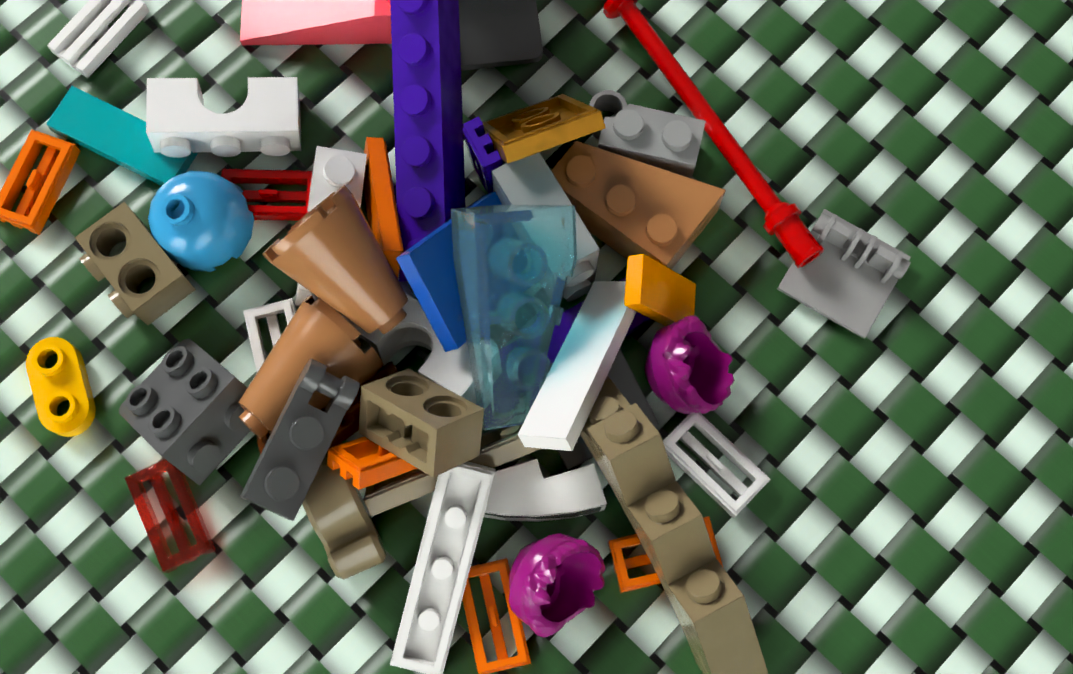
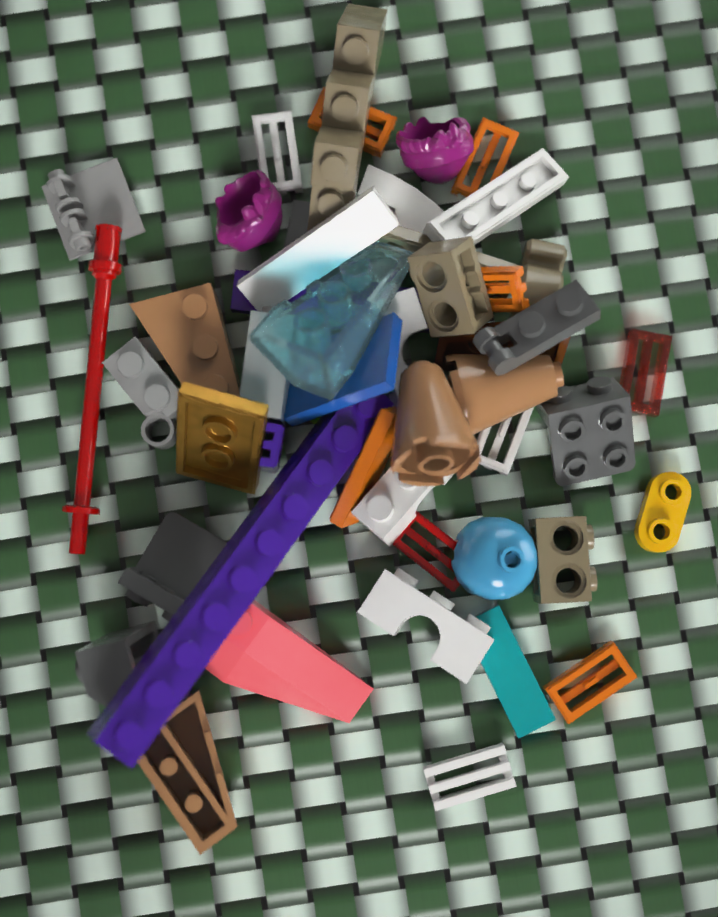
camera: 145 degrees left, 10 degrees up
light orange tile [624,254,696,326] -> none

